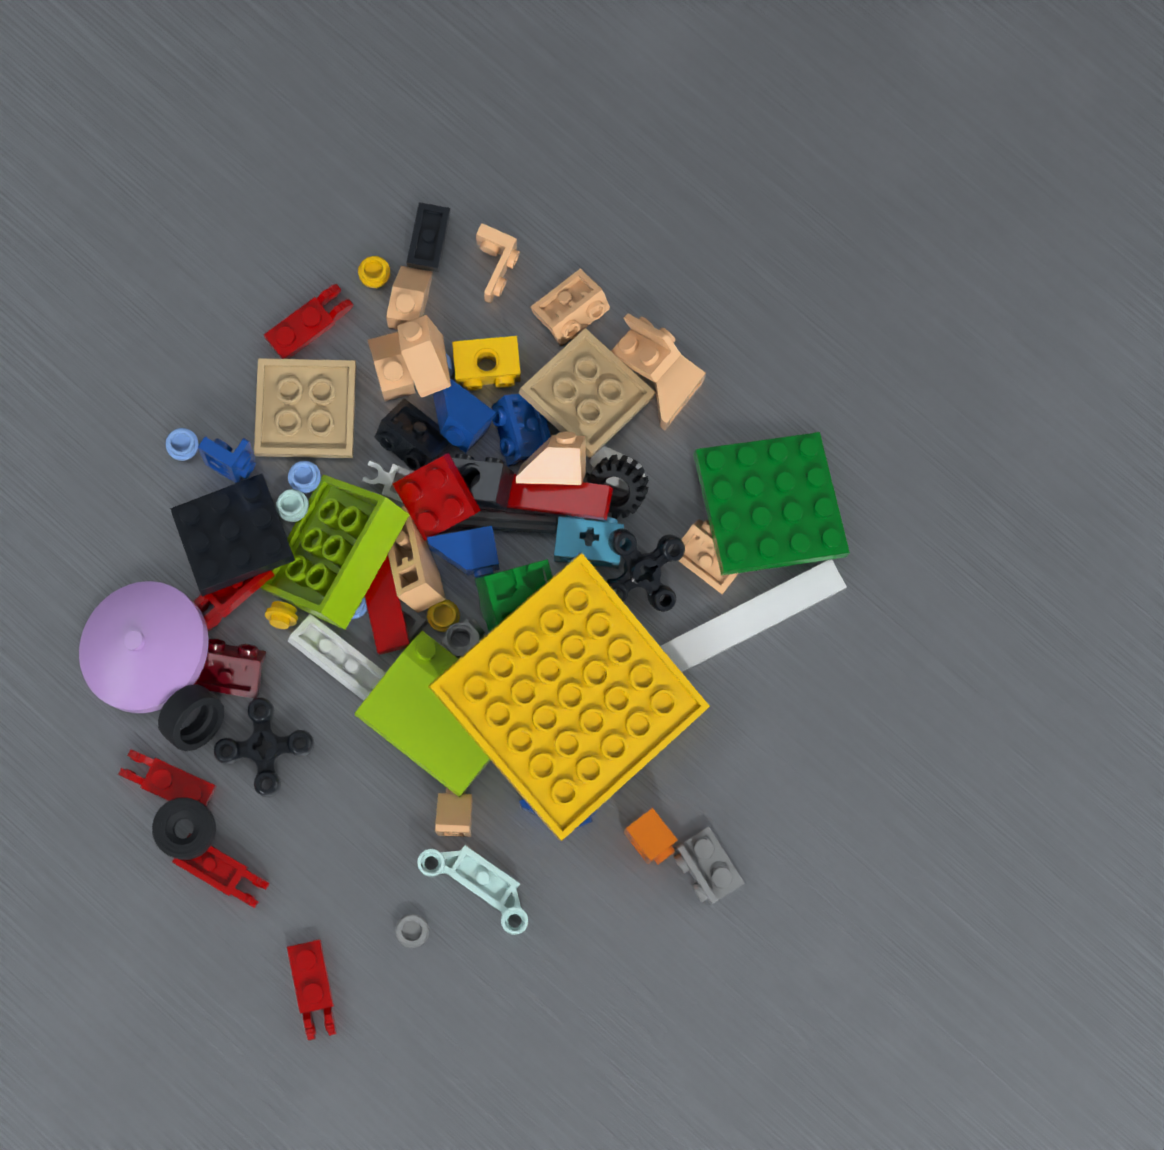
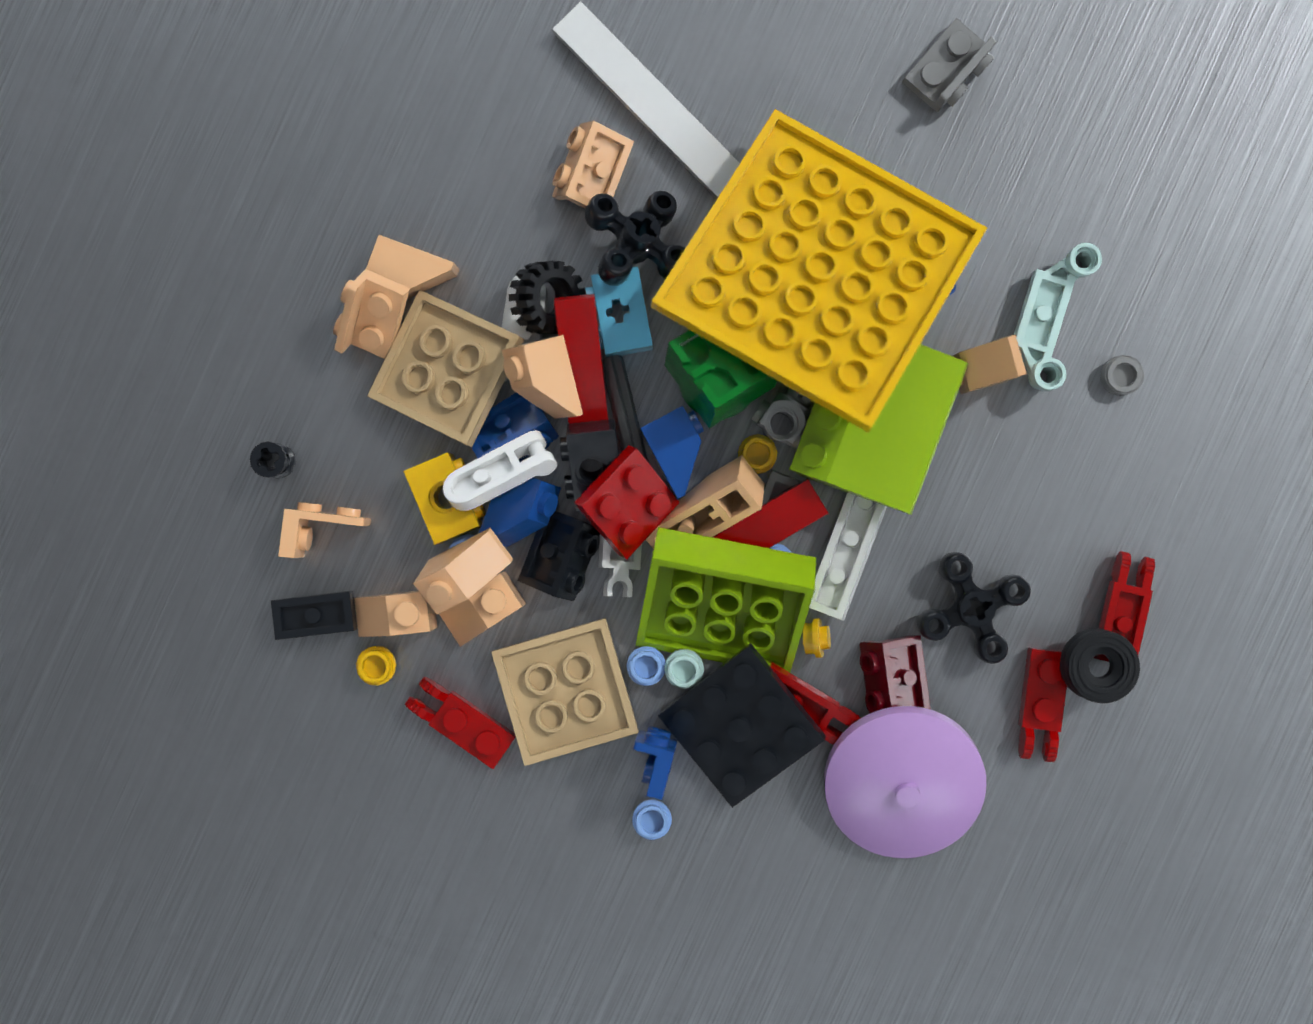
camera: 100 degrees left, 10 degrees up
black tyre [158,684,224,751] -> none
red hinge [287,940,337,1040] -> none
light nougat bracket [530,268,610,346] -> none
orange brick [623,808,677,865] -> none
green plate [693,432,850,576] -> none
none -> black bush [250,442,296,479]
none -> white plate [443,430,557,511]

